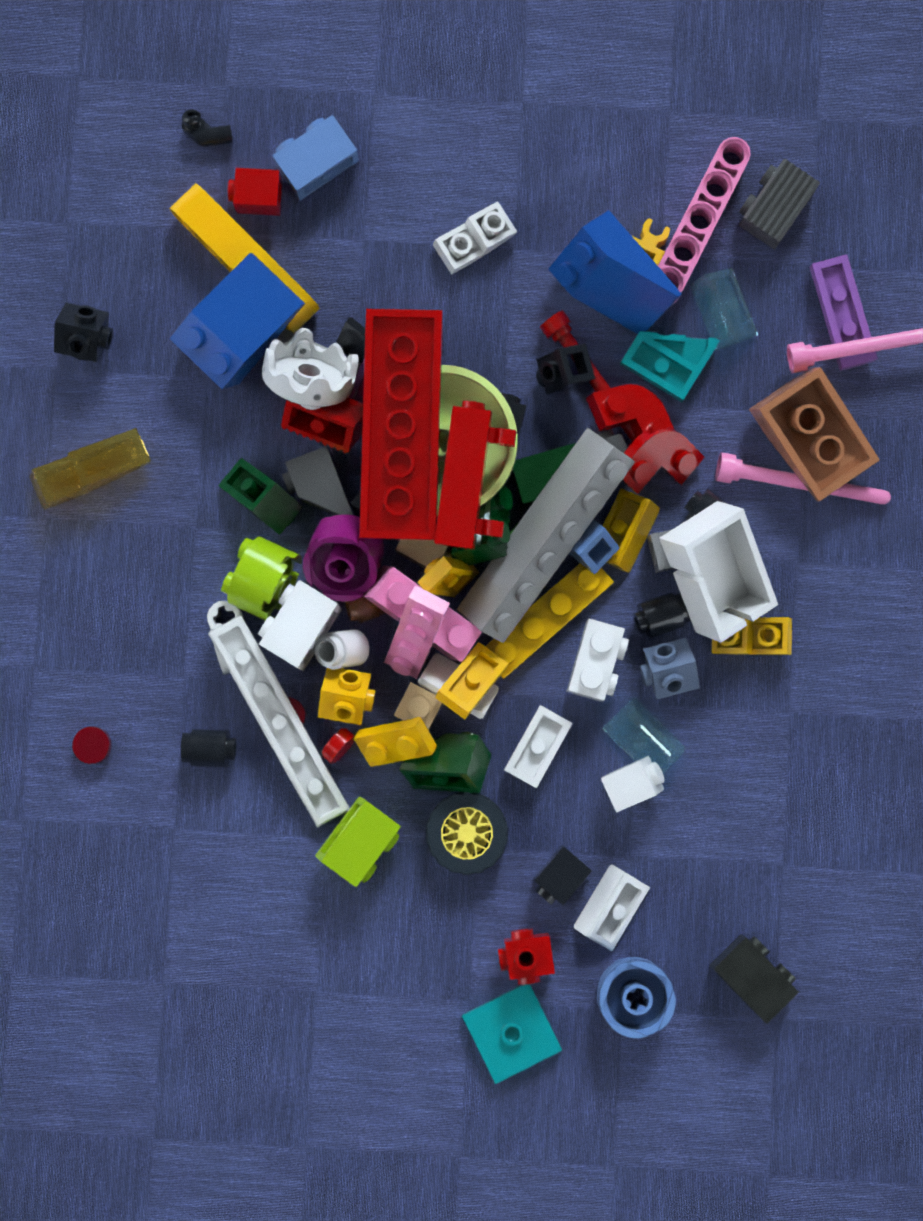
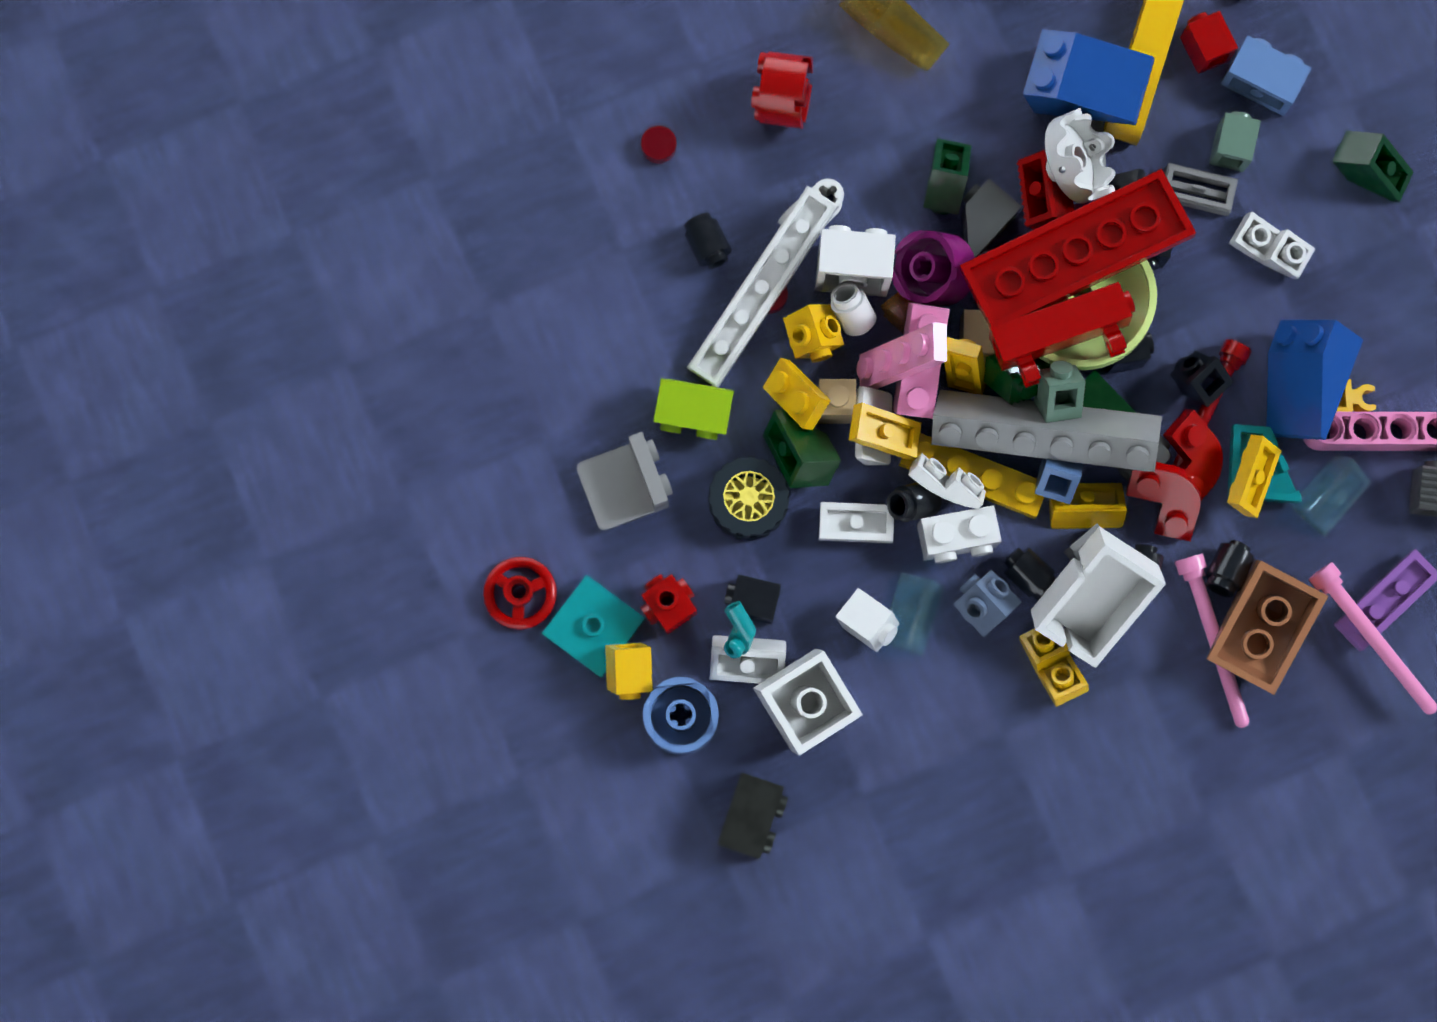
camera: 60 degrees right, 5 degrees down
lime brick [221,536,302,621] -> none
red tile [321,728,355,764] -> none
none -> red piece [483,557,557,630]
none -> light grey bracket [577,432,673,531]
none -> yellow brick [605,643,653,700]
none -> teal arm [724,601,756,659]
none -> red brick [751,51,814,129]
none -> white brick [753,649,863,756]
none -> black brick [887,482,942,522]
none -> white slope [908,453,986,509]
none -> sand green brick [1034,361,1085,423]
none -> light grey tile [1164,163,1238,216]
none -> black brick [1205,540,1255,598]
none -> sand green brick [1209,111,1261,172]
none -> yellow plate [1227,434,1282,518]
none -> dark green slope [1332,131,1414,203]

